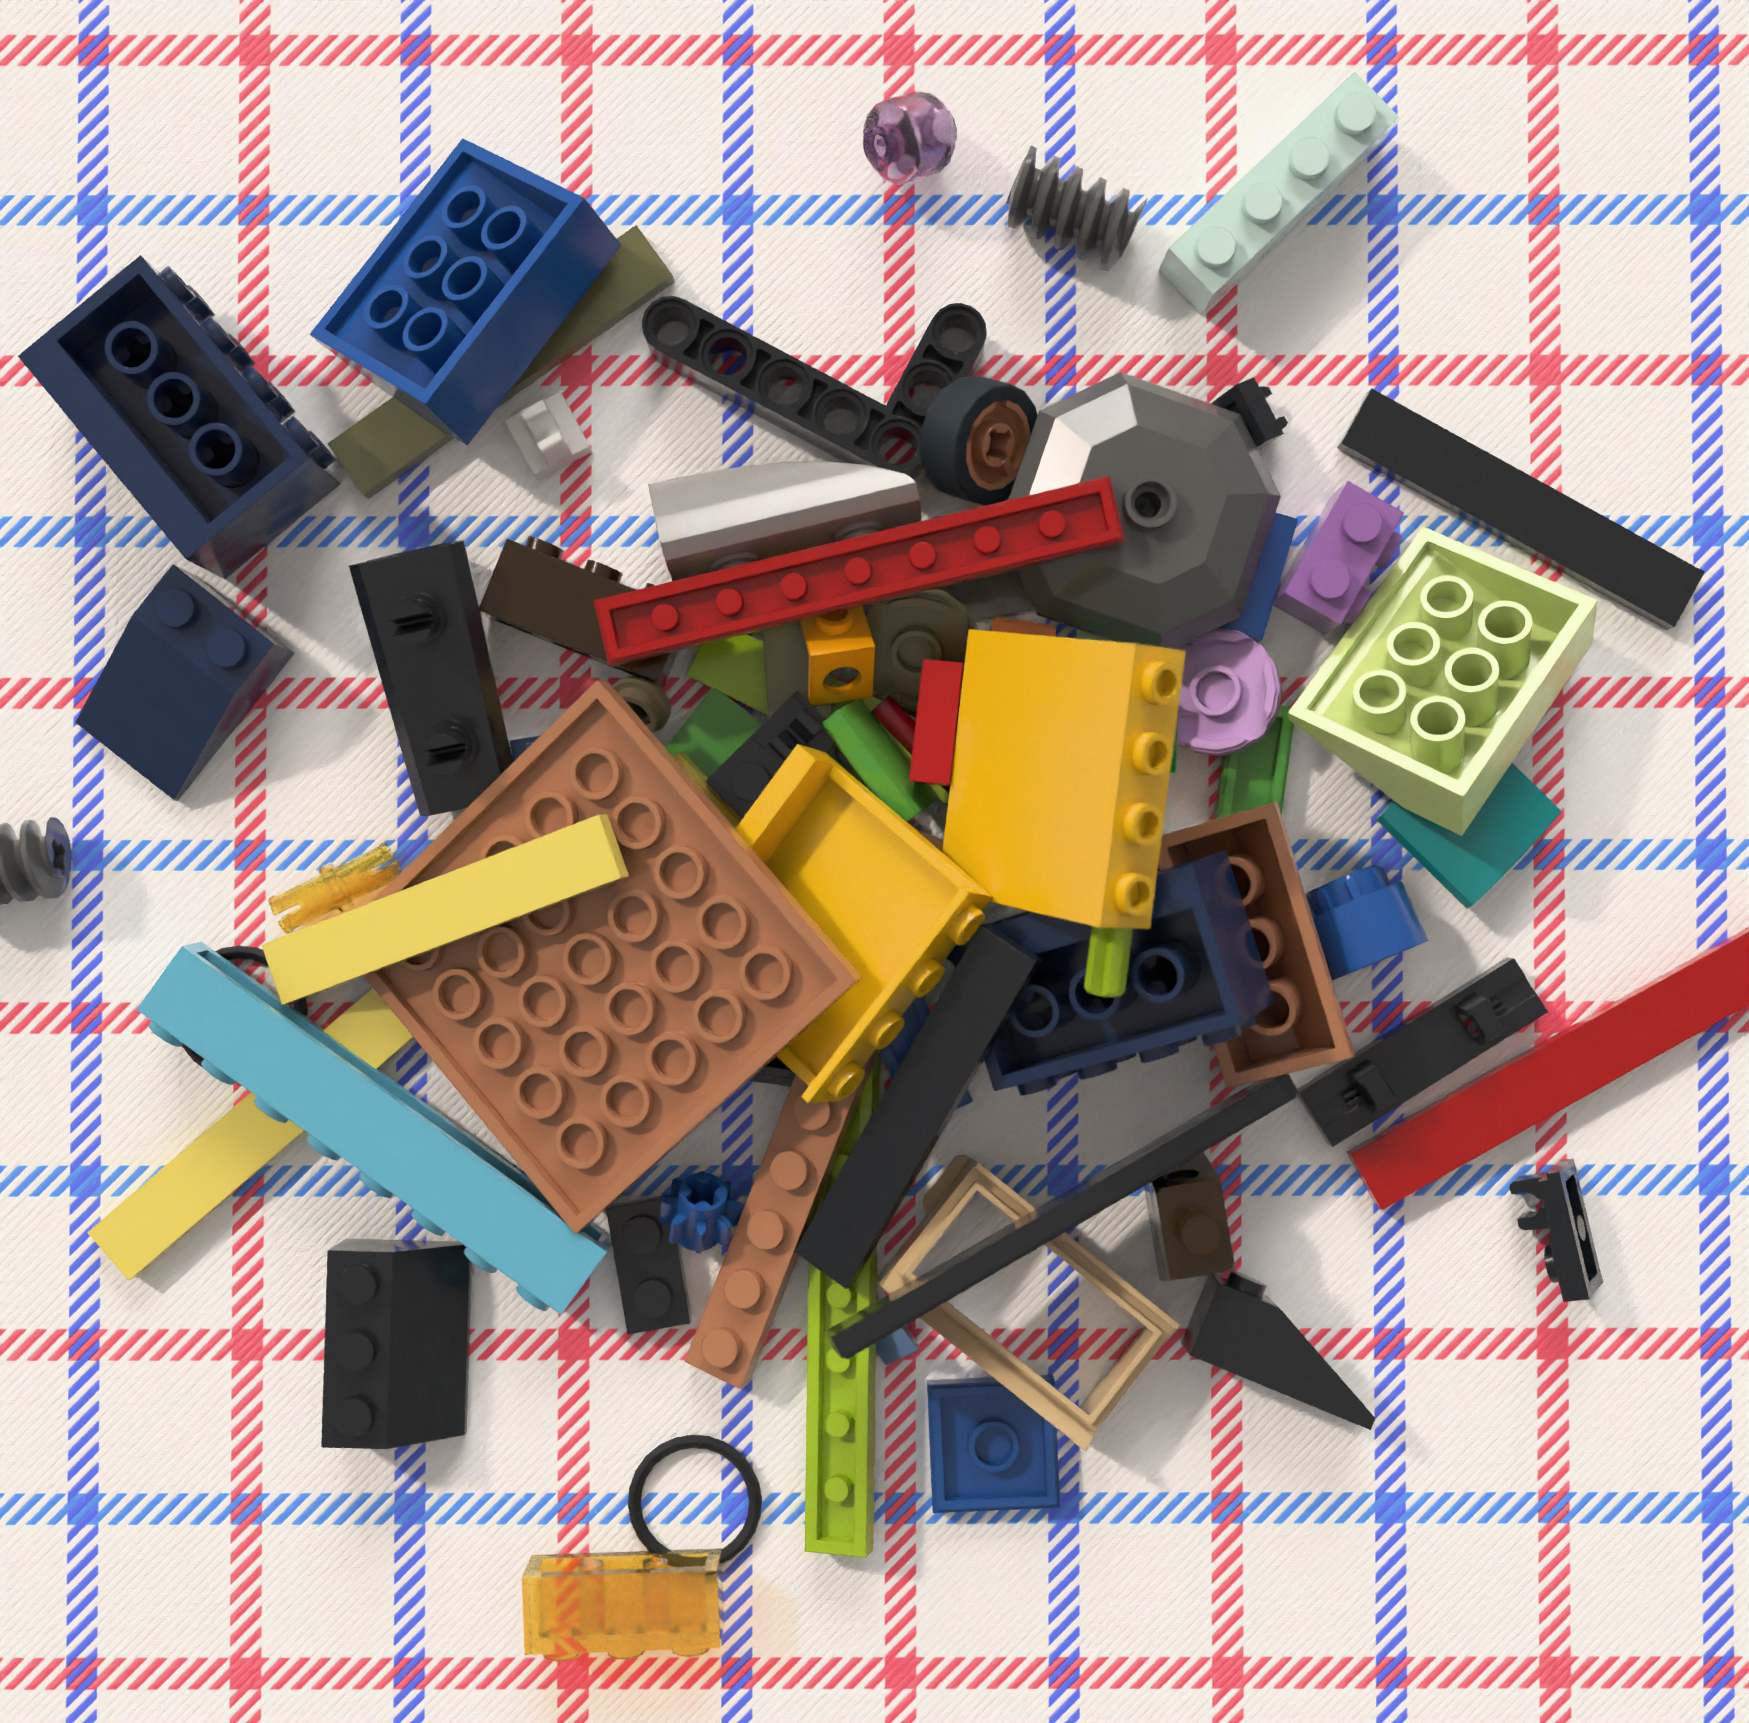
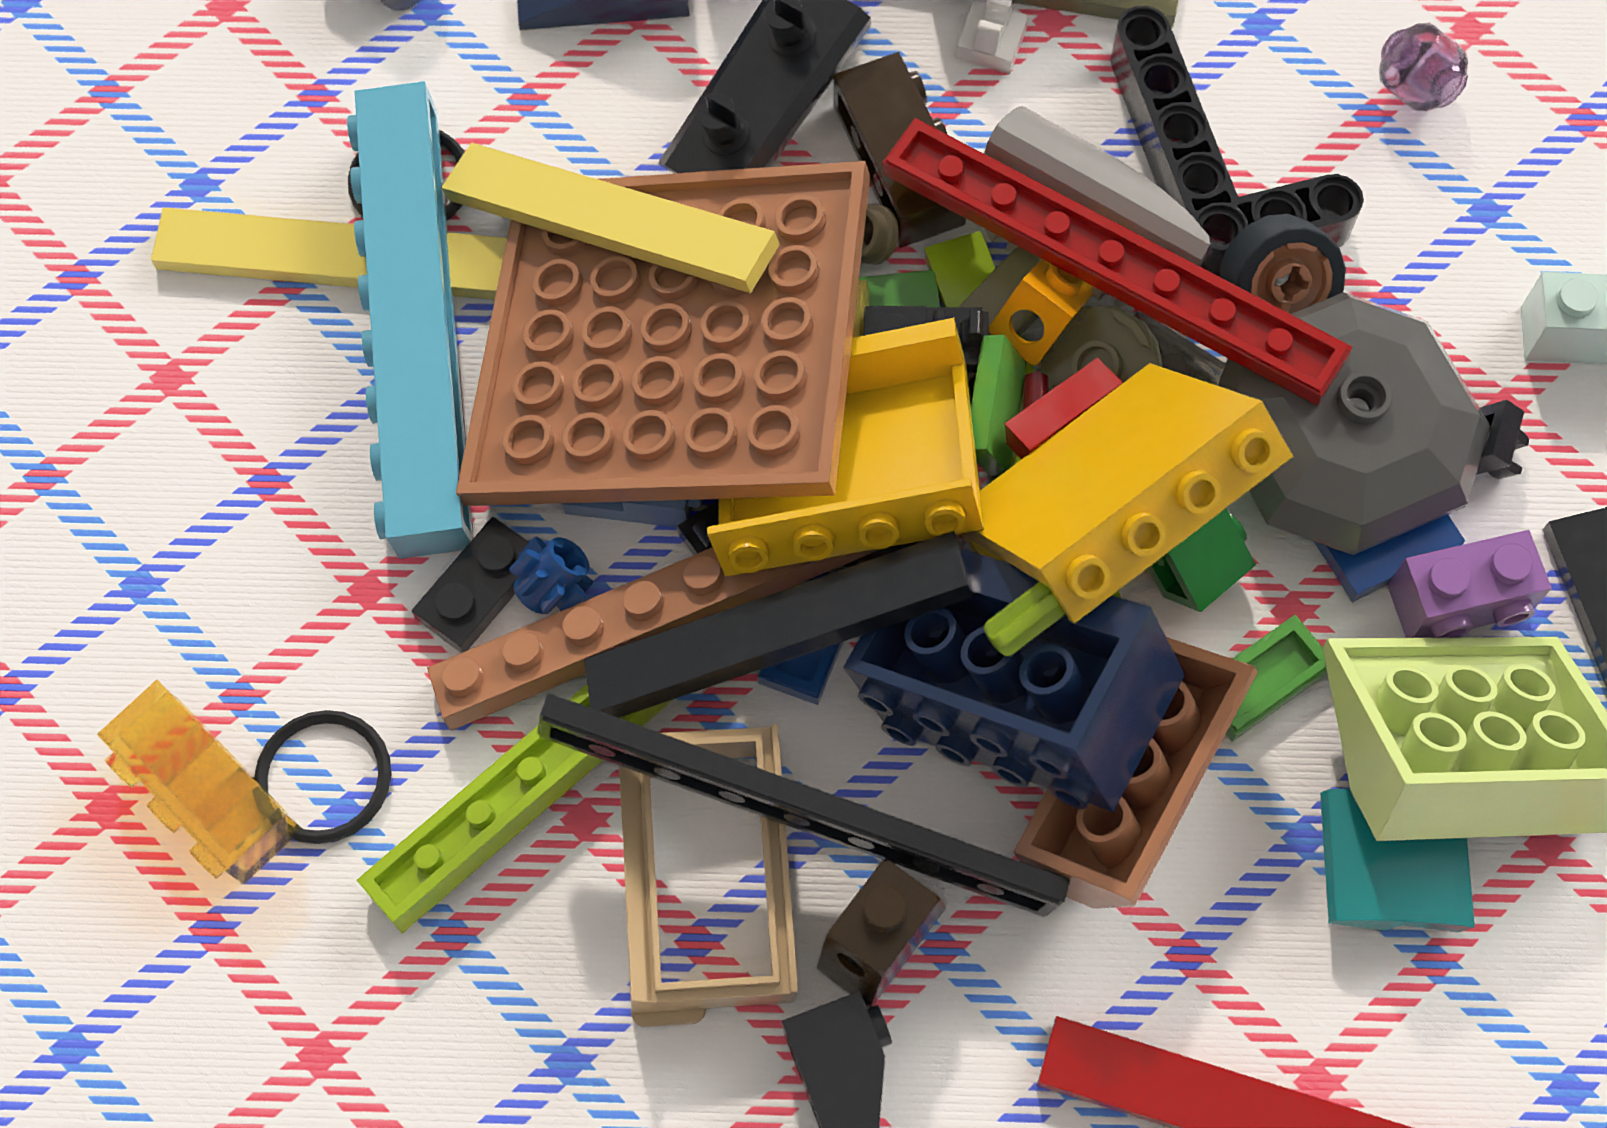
camera: 50 degrees right, 20 degrees down
clear yellow pin [268,842,402,934] -> none
black slope [321,1239,472,1449] -> none
medium blue piece [876,1325,919,1365] -> none
blue tile [927,1375,1060,1513] -> none
dark grey piece [1006,145,1148,271] -> none
lavender tile [1176,628,1283,757] -> none
black hinge [1296,957,1548,1147] -> none
blue piece [1306,864,1429,981] -> none

